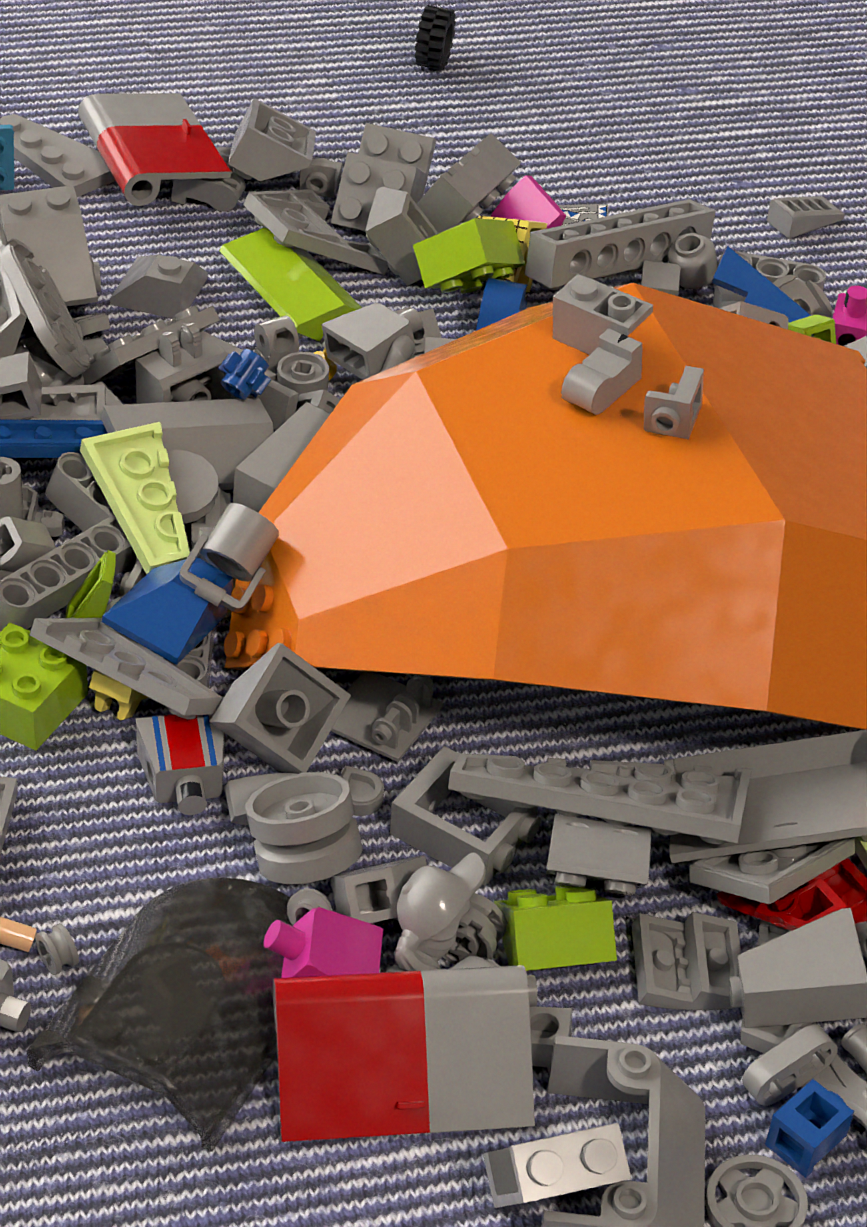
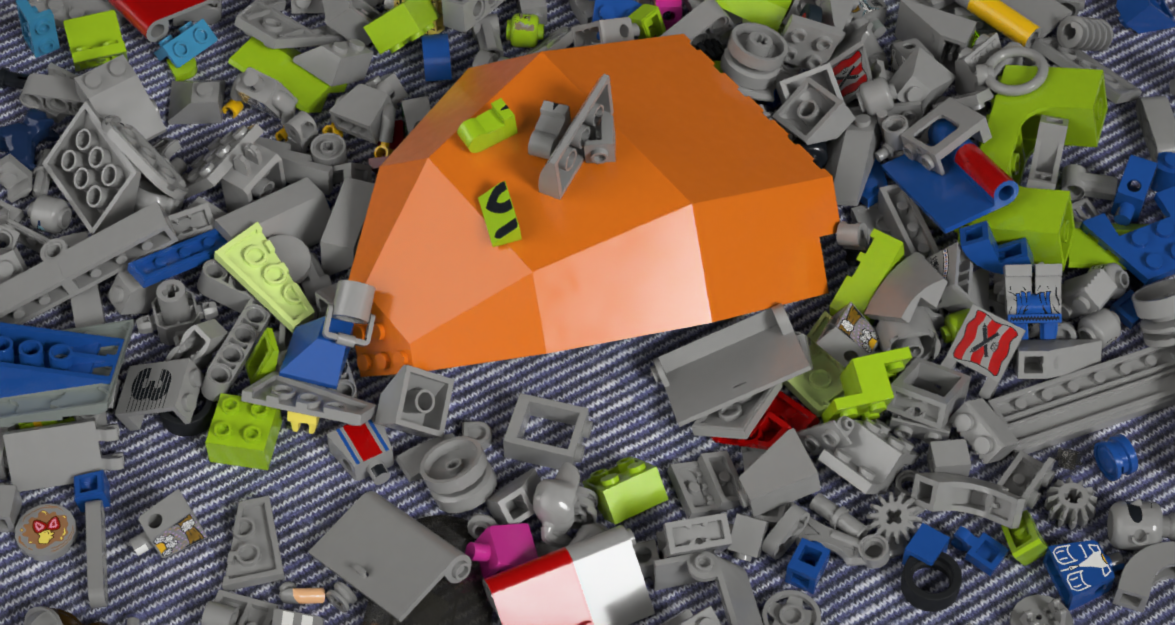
camera: 15 degrees left, 10 degrees up
blue gear [218,349,271,400] -> none
light grey hinge [331,671,444,762] -> none
light grey wing [448,753,752,844] -> none
light grey slope [546,814,651,896] -> none
light grey slope [553,274,653,355] -> none
none -> lime bracket [63,10,128,71]
none -> dark azure bracket [154,19,218,68]
none -> lime tile [166,58,198,81]
none -> light grey torso [222,67,299,142]
none -> light grey slope [293,39,374,87]
none -> light grey door [308,491,471,622]
none -> lime leg [457,98,518,153]
none -> lime slope [478,181,522,247]
none -> light grey slope [538,74,614,200]
none -> light grey window [656,513,732,559]
none -> light grey brick [727,513,770,562]

